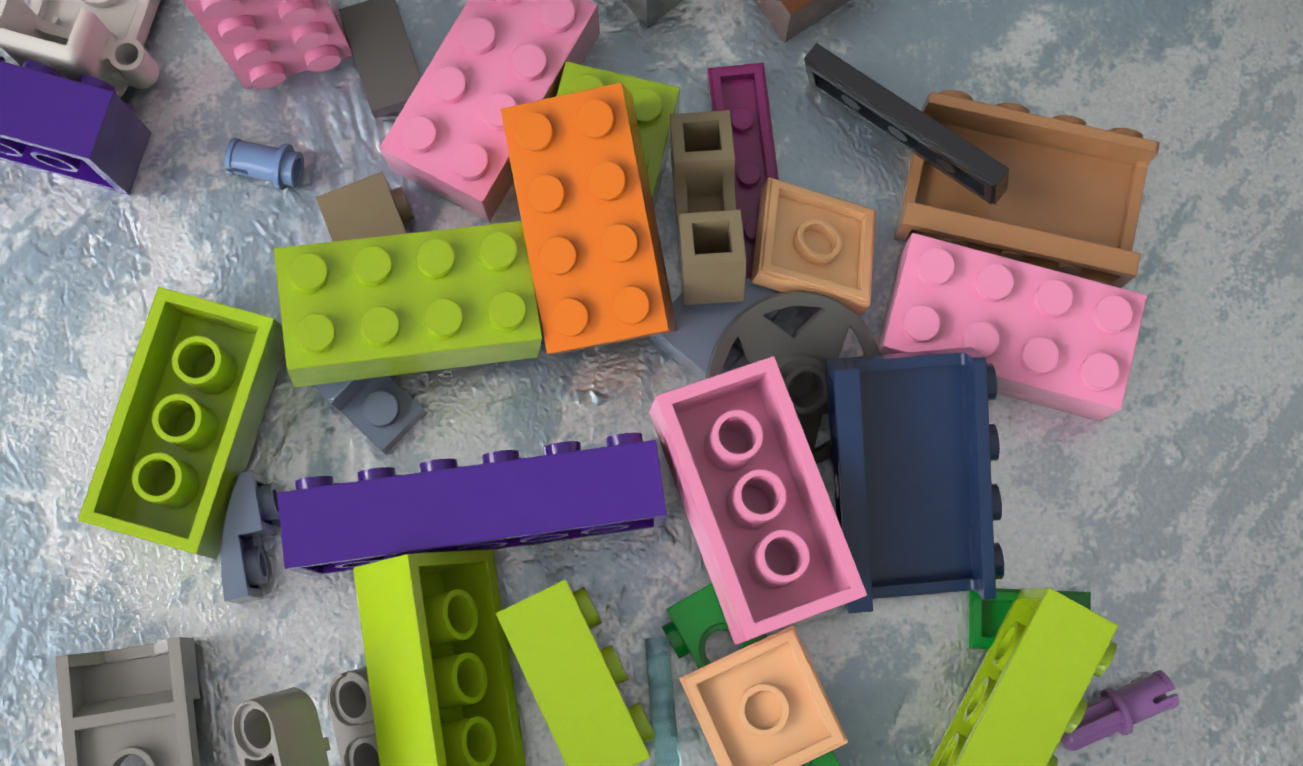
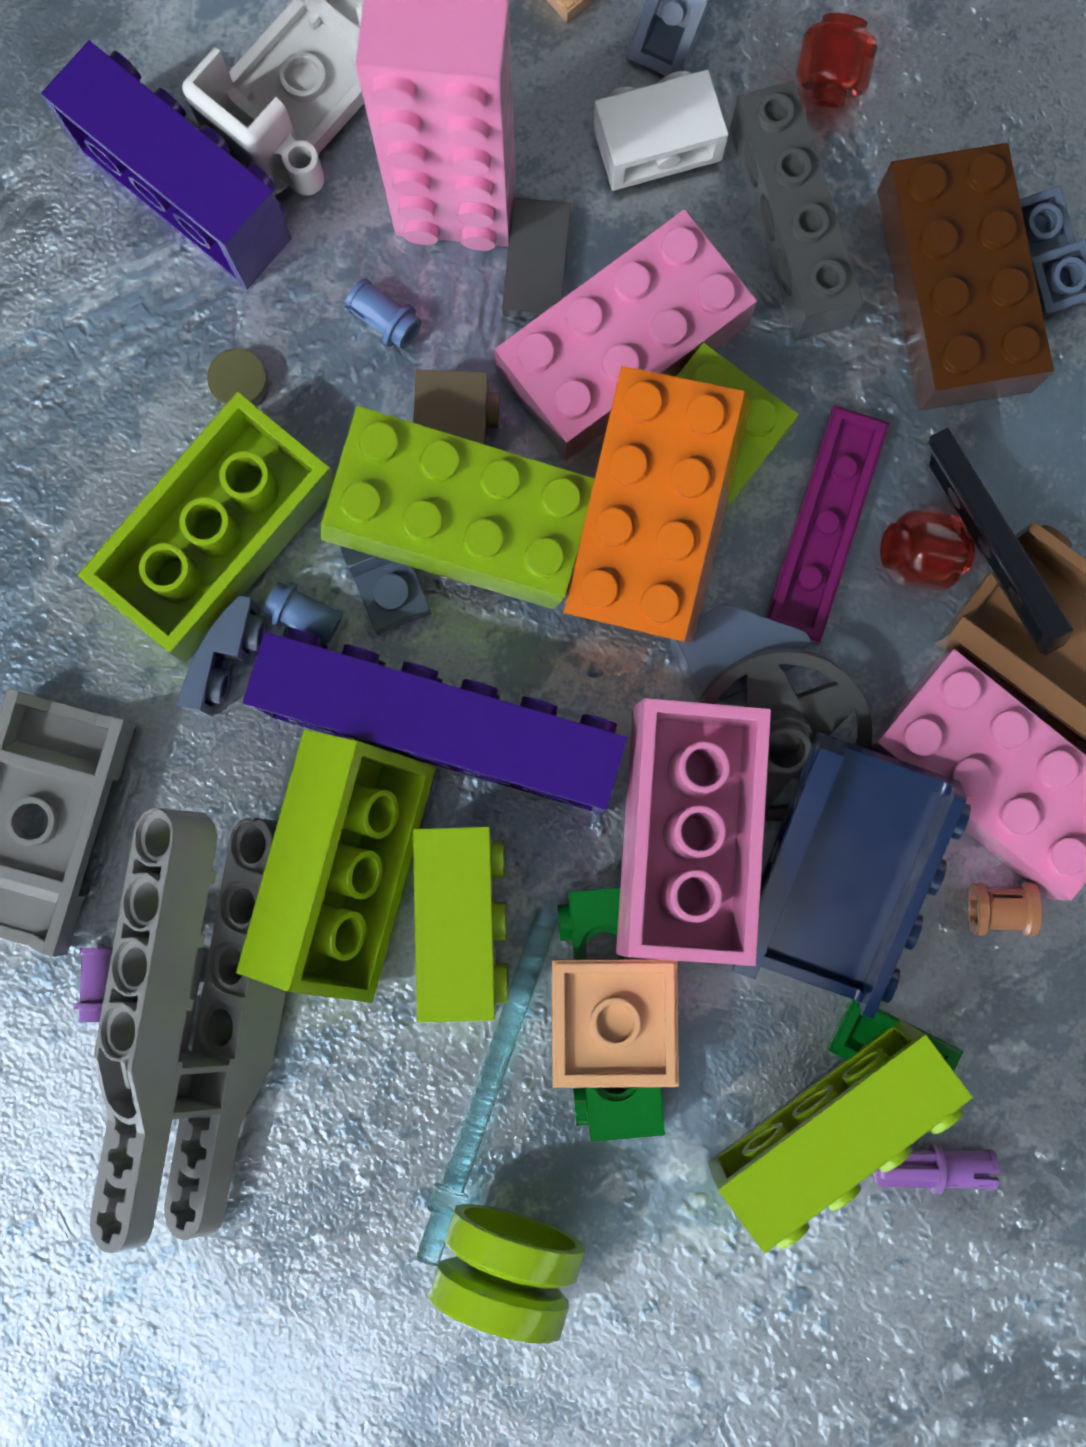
camera: 25 degrees right, 5 degrees up
dark tan arch [670,110,746,305] -> none
light nougat tile [751,177,876,315] -> none
none -> olive tile [207,348,269,406]
none -> medium blue pin [263,582,344,646]
none -> clear red head [880,510,975,591]
none -> nougat bush [967,882,1042,936]

